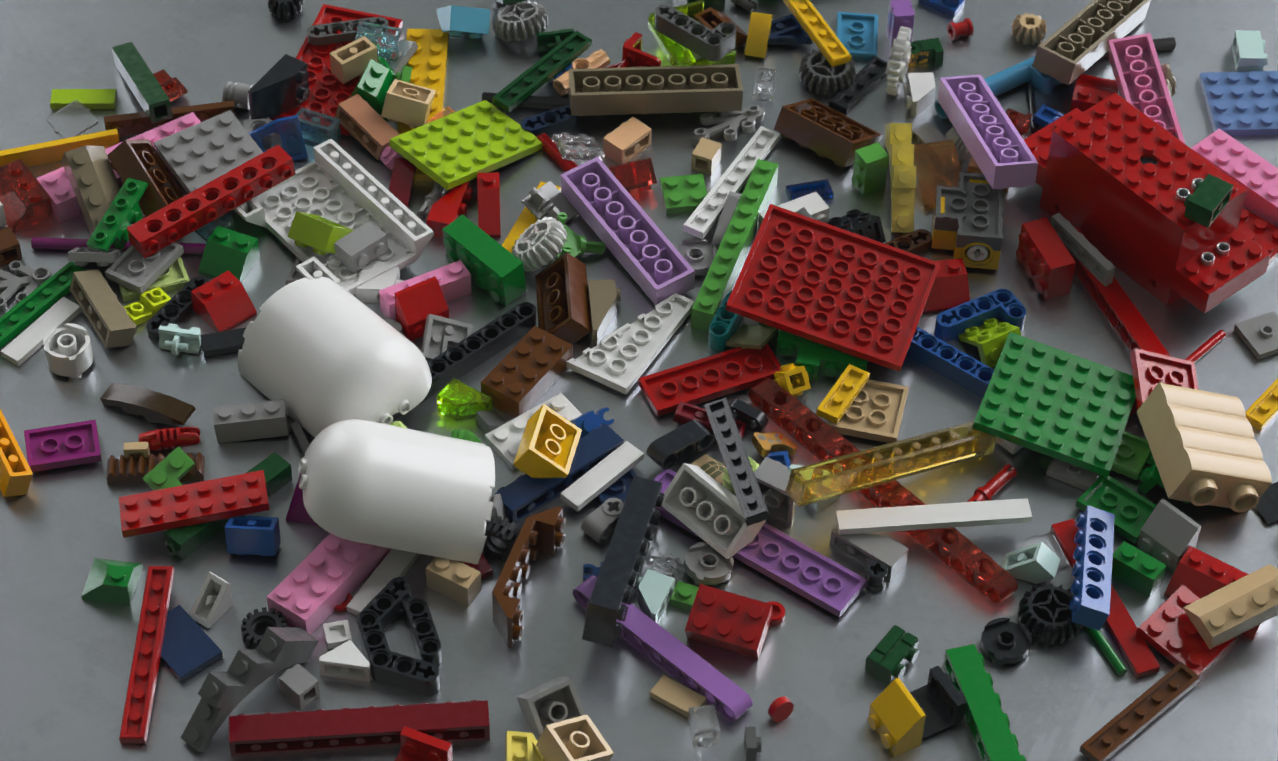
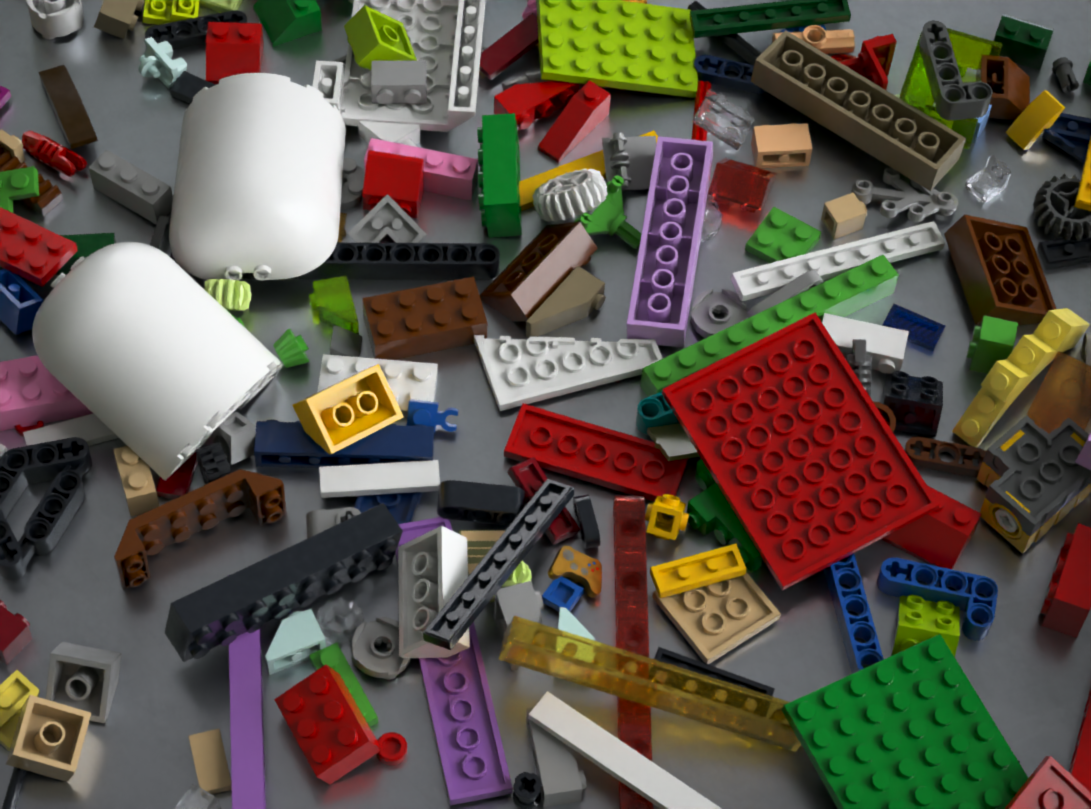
camera: 40 degrees right, 10 degrees up
red pin [967,464,1017,502] -> none

